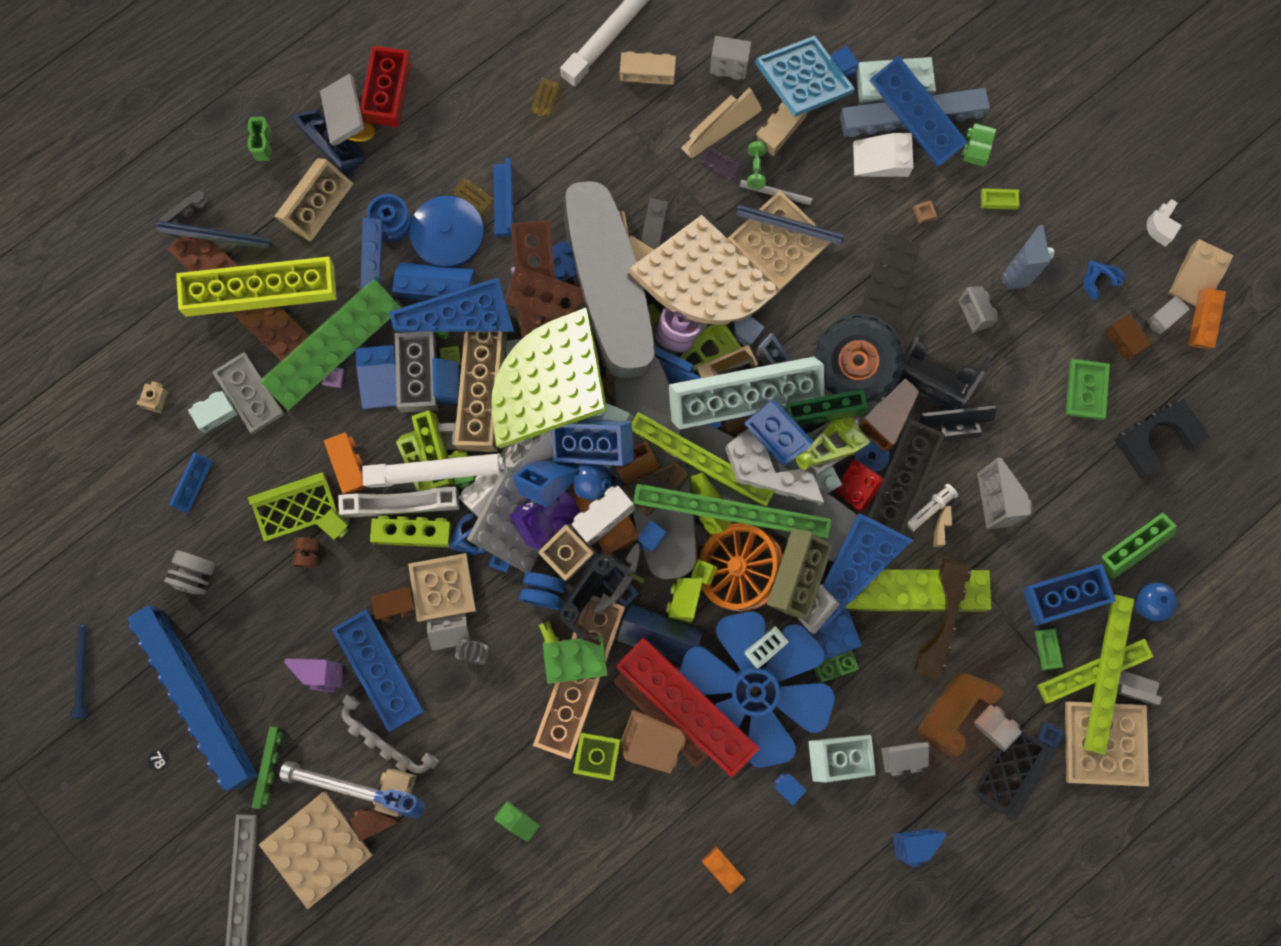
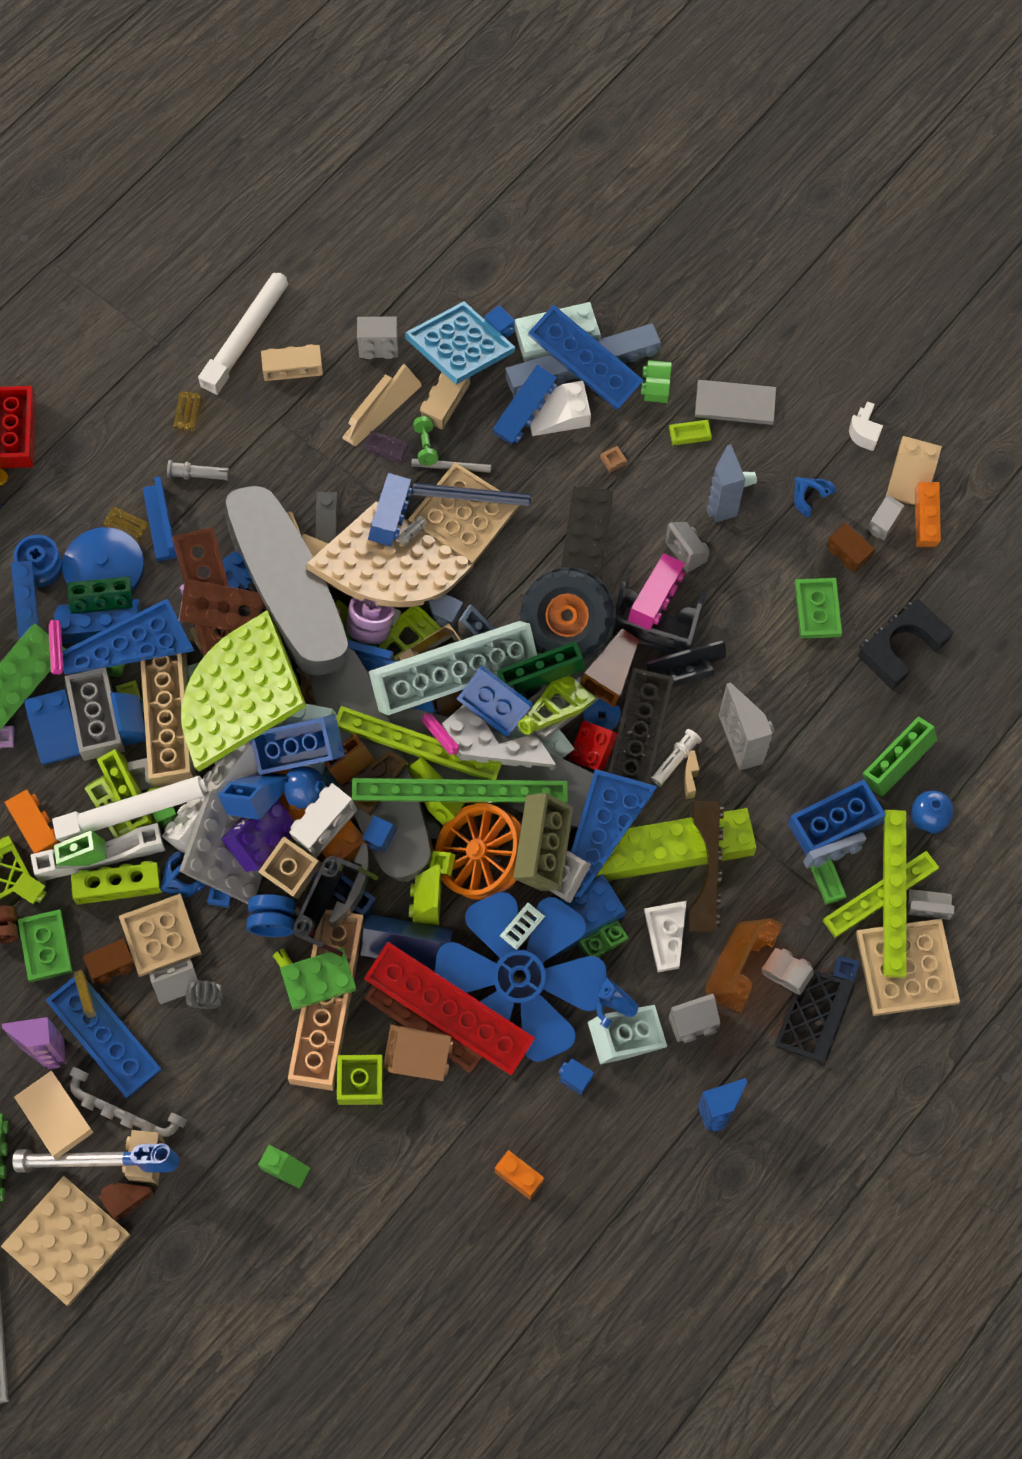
camera: 10 degrees left, 10 degrees down
none -> tan tile [14,1071,93,1160]
none -> bright green plate [18,909,73,983]
none -> dark pink axle [49,620,63,675]
none -> bright green slope [54,831,107,866]
none -> dark green brick [68,576,133,613]
none -> clear yellow tile [74,970,96,1018]
none -> light grey pin [167,460,229,481]
none -> brick [368,473,412,546]
none -> light grey axle [398,517,427,546]
none -> dark pink axle [421,713,460,755]
none -> blue brick [492,364,557,446]
none -> blue helmet [597,977,638,1029]
none -> brick [628,553,686,631]
none -> white wing [644,901,686,972]
none -> light grey tile [695,380,776,425]
none -> sand blue plate [803,832,867,869]

